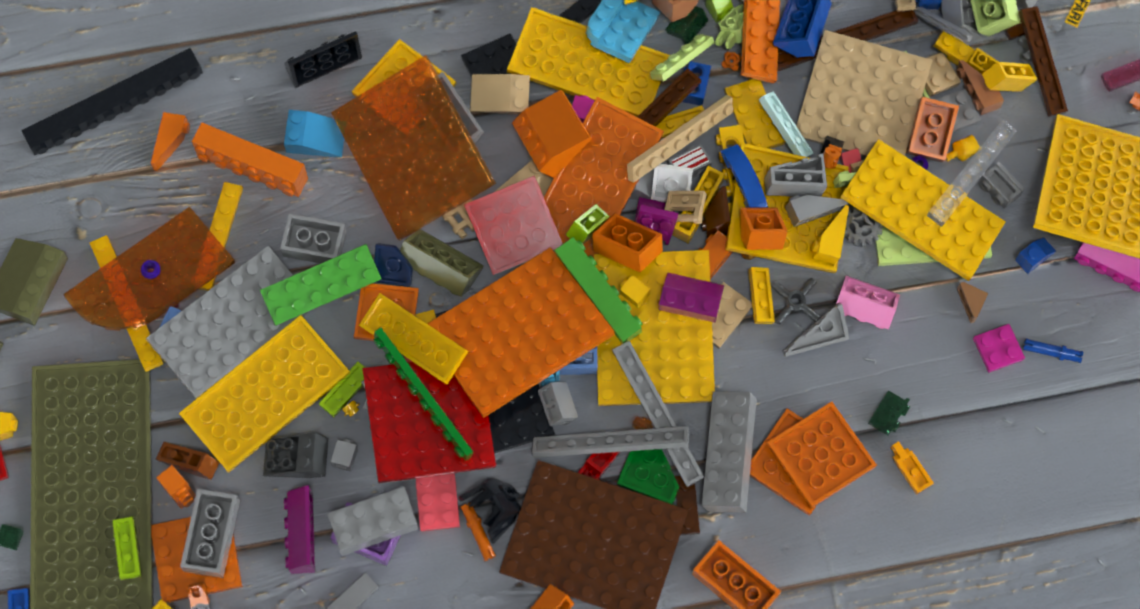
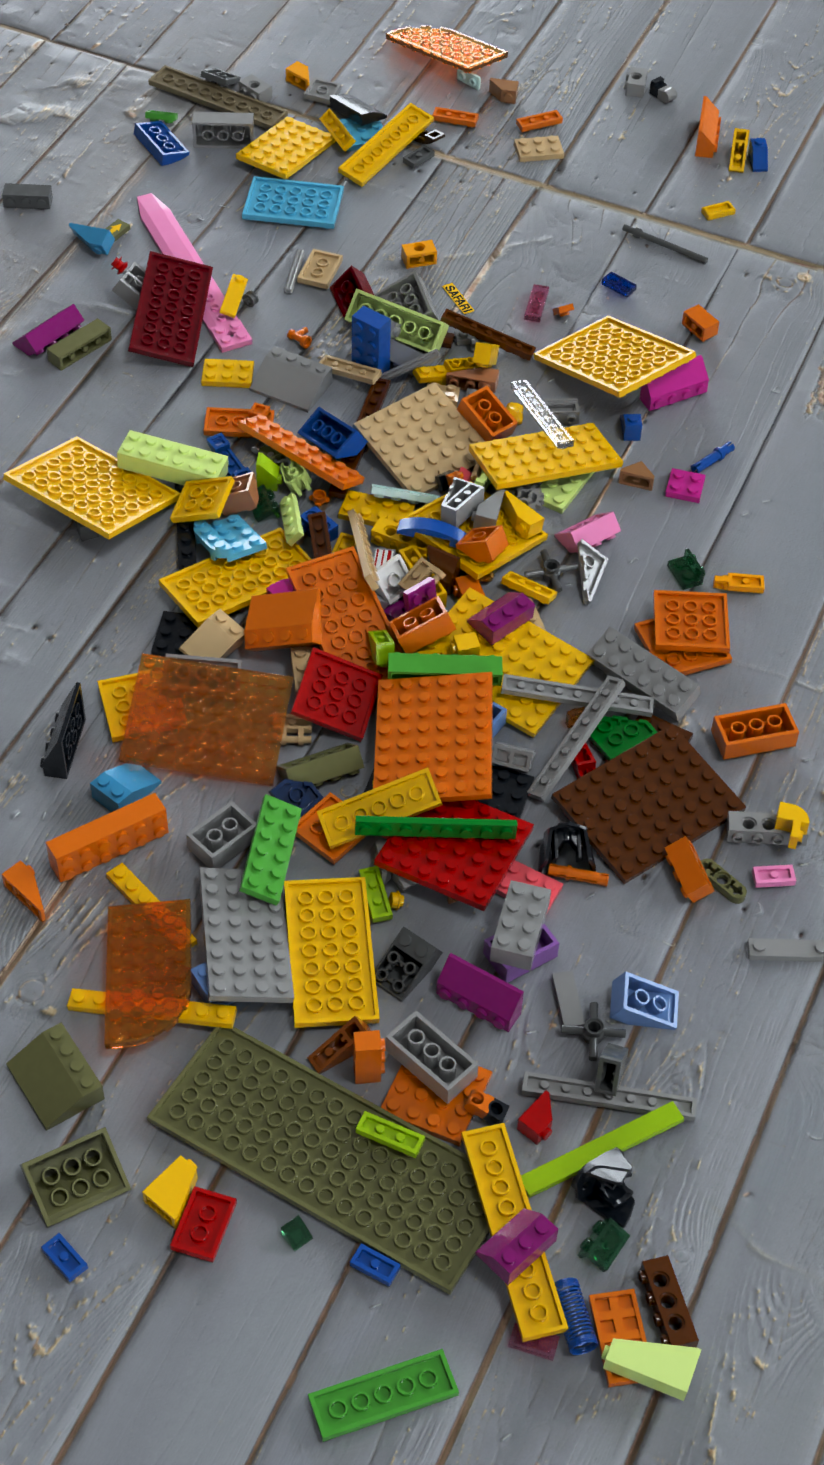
camera: 55 degrees left, 20 degrees down
dark purple plate [141,260,161,279] -> none
light grey brick [330,439,358,472] -> none

